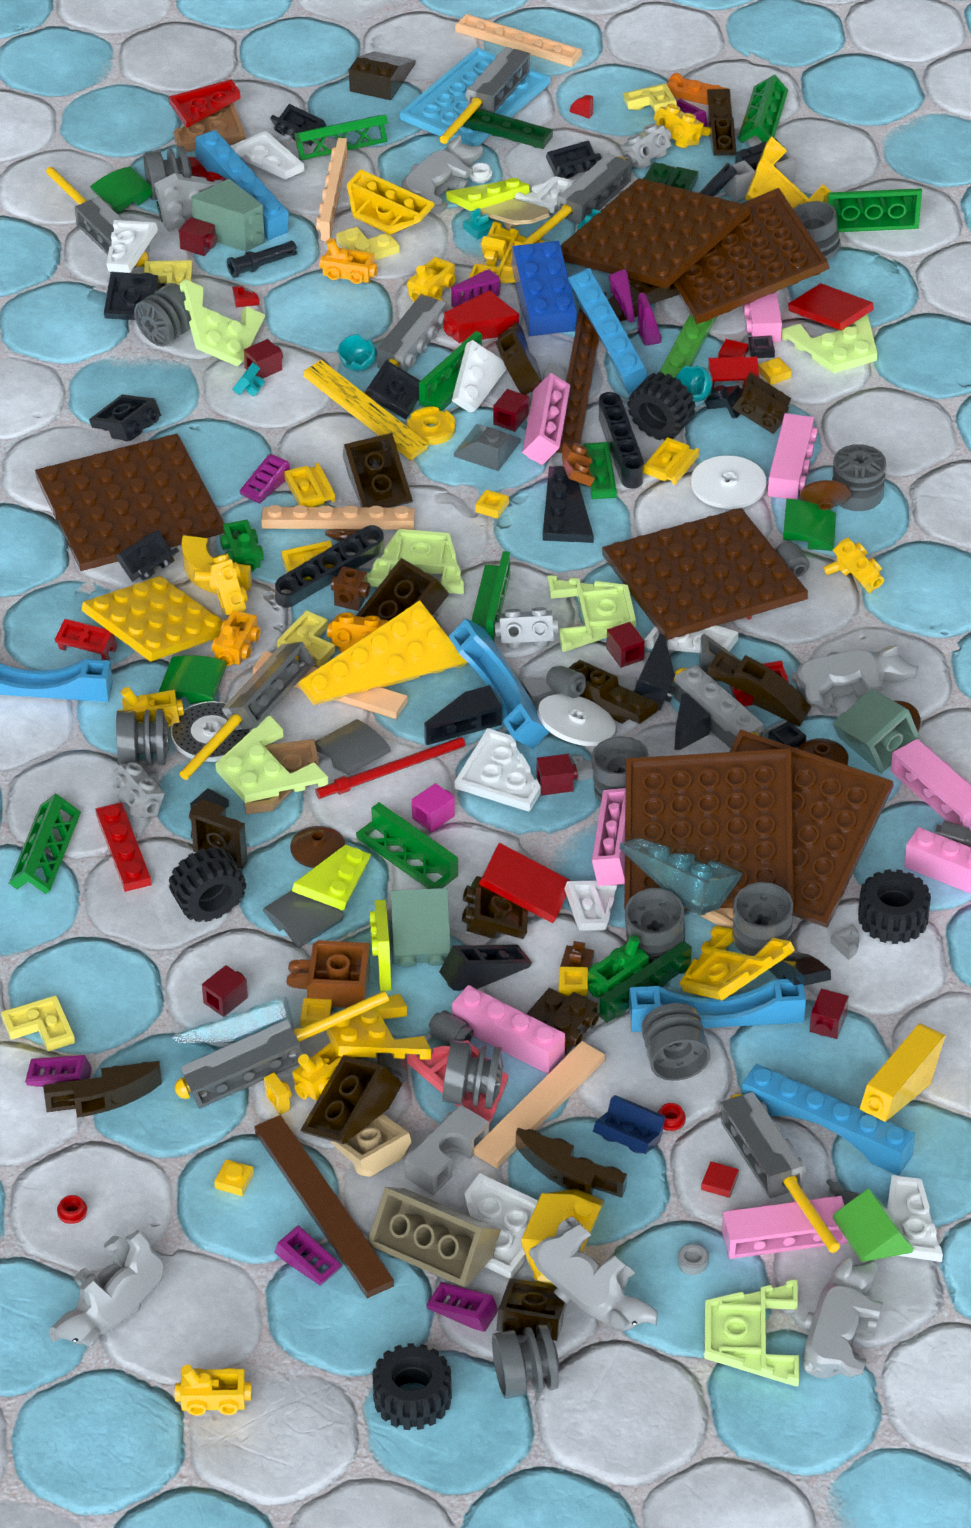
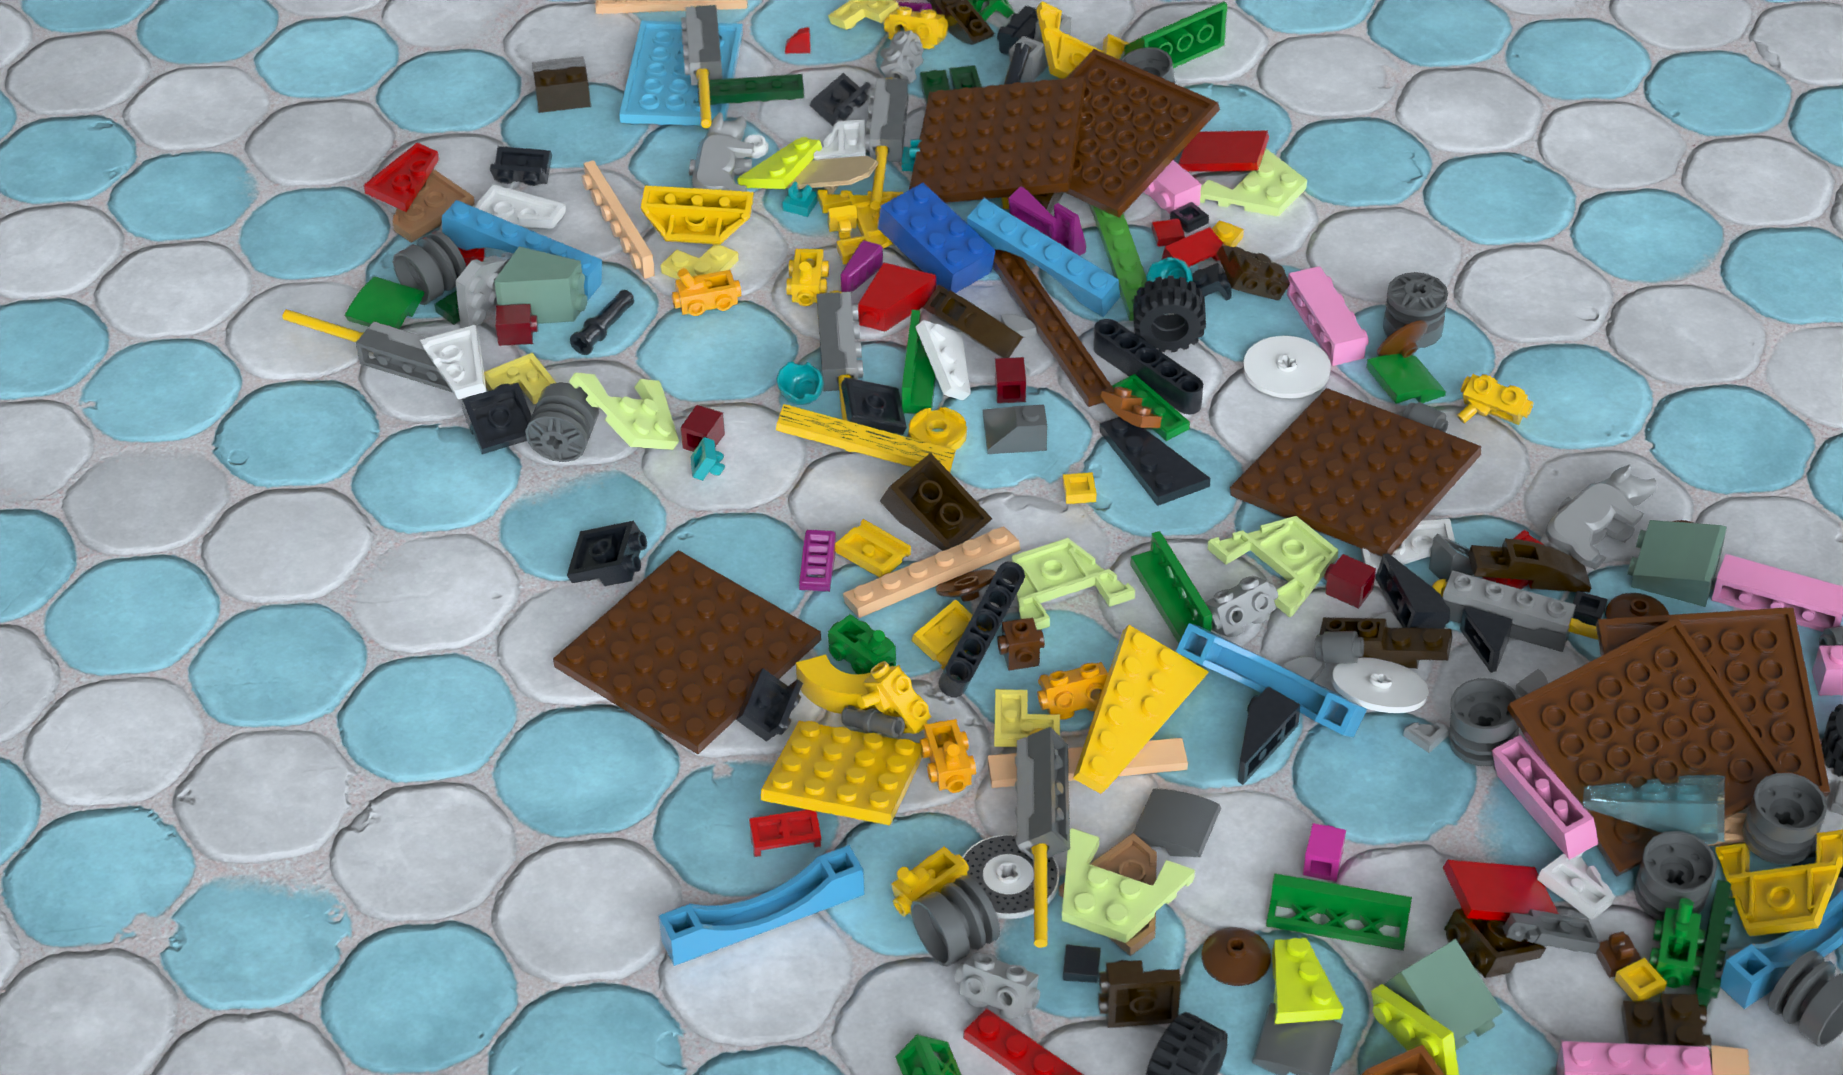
camera: 30 degrees left, 0 degrees up
green slope [158,655,227,704] -> none
red tile [232,286,259,308] -> none
green fence [294,114,388,160] -> none
red bar [315,737,465,799] -> none
dark brown slope [356,558,449,621] -> none
black slope [439,945,532,991] -> none
white plate [455,728,541,812] -> none
bright pink brick [522,373,570,465] -> none
dark red brick [536,753,578,796] -> none
yellow plate [644,437,699,485] -> none
none -> dark grey pin [841,705,905,738]
none -> dark grey hinge [1502,909,1600,954]

